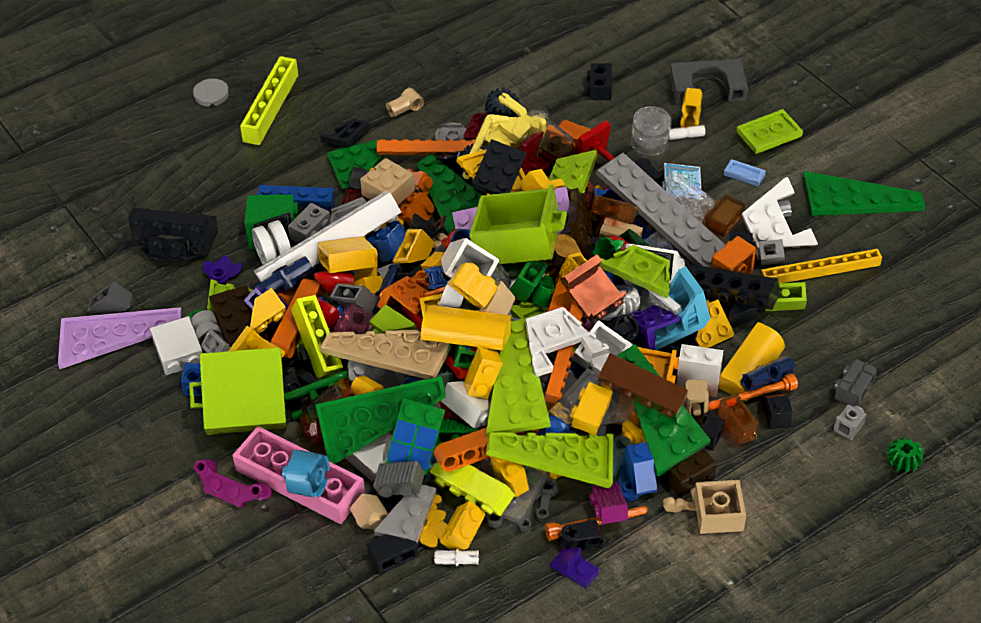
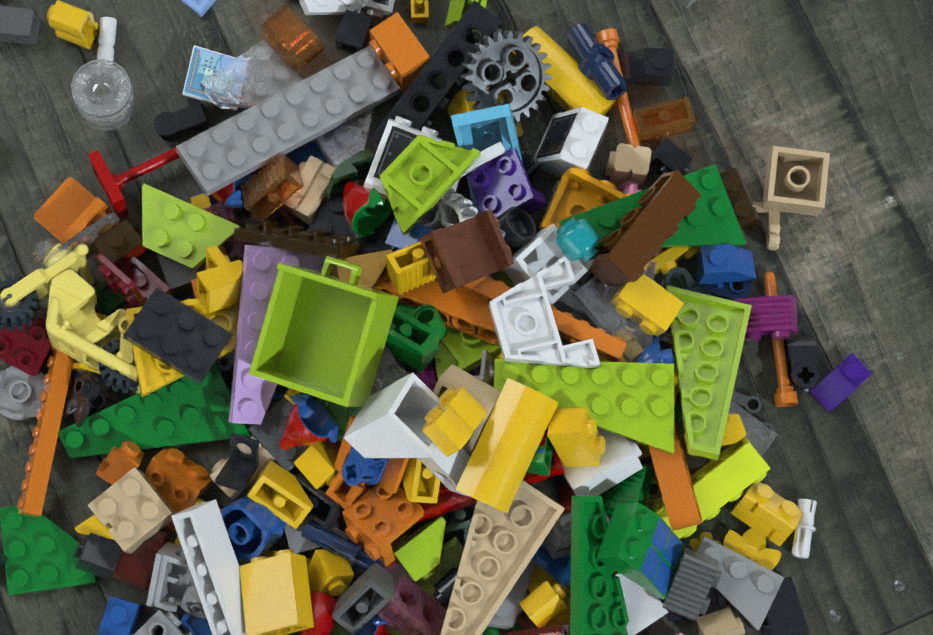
camera: 80 degrees left, 30 degrees up
none -> dark grey gear [461,30,552,122]
none -> teal head [555,217,599,263]

